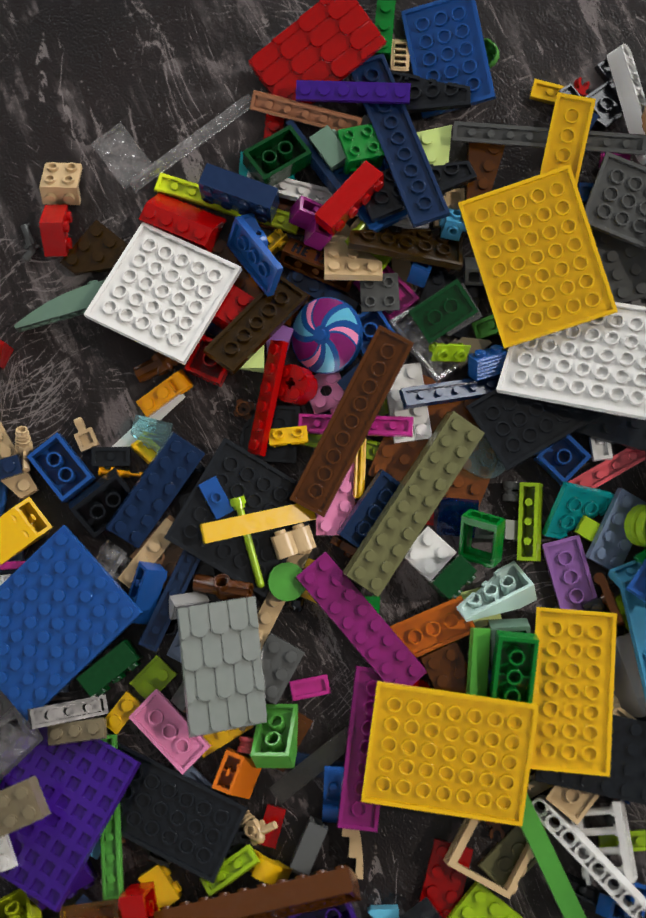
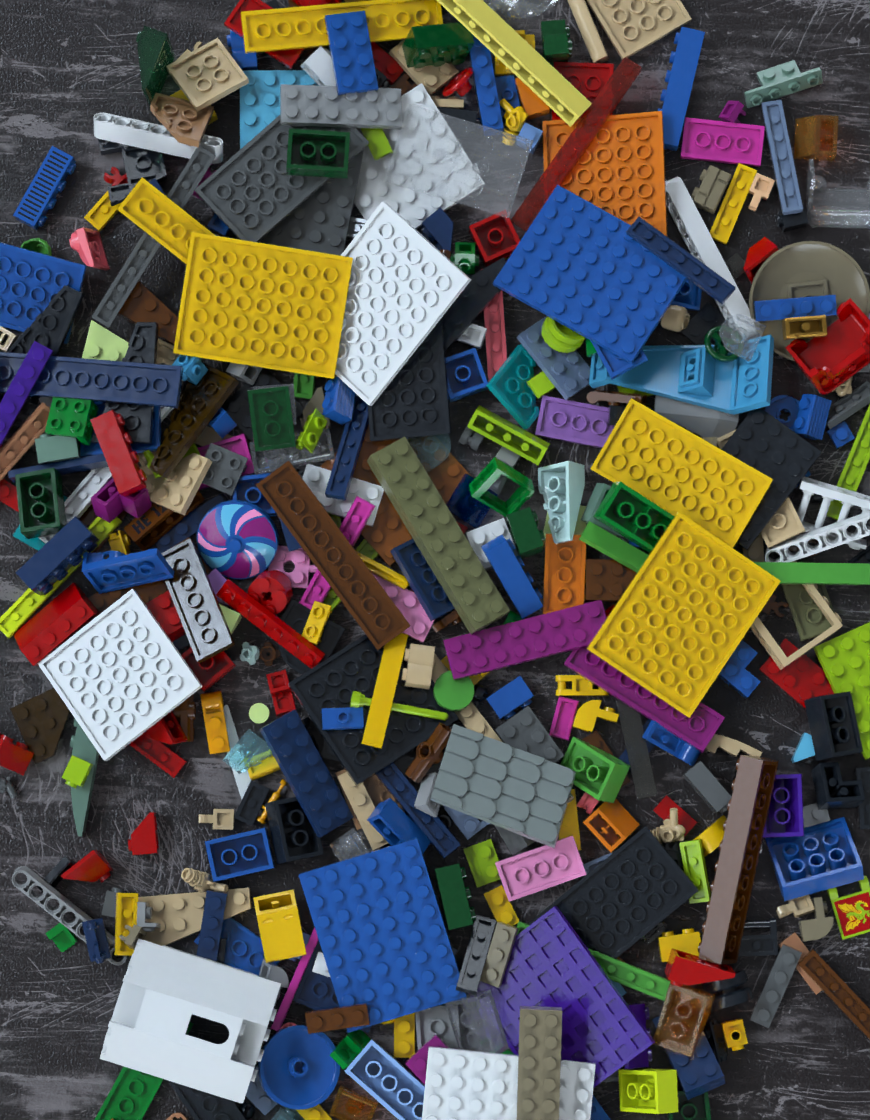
camera: 60 degrees left, 0 degrees up
none -> blue brick [13,146,76,230]
none -> lime brick [62,755,93,789]
none -> coral slope [69,227,110,270]
none -> red slope [128,812,159,855]
none -> red plate [129,731,187,778]
none -> red slope [147,711,188,745]
none -> light aqua plate [240,642,260,665]
none -> yellowish green tile [249,703,270,724]
none -> red slope [266,669,297,717]
none -> blue brick [481,535,544,619]
none -> blue brick [486,676,534,720]
none -> yellow plate [555,675,609,696]
none -> yellow brick [572,700,619,733]
none -> blue brick [718,640,761,699]

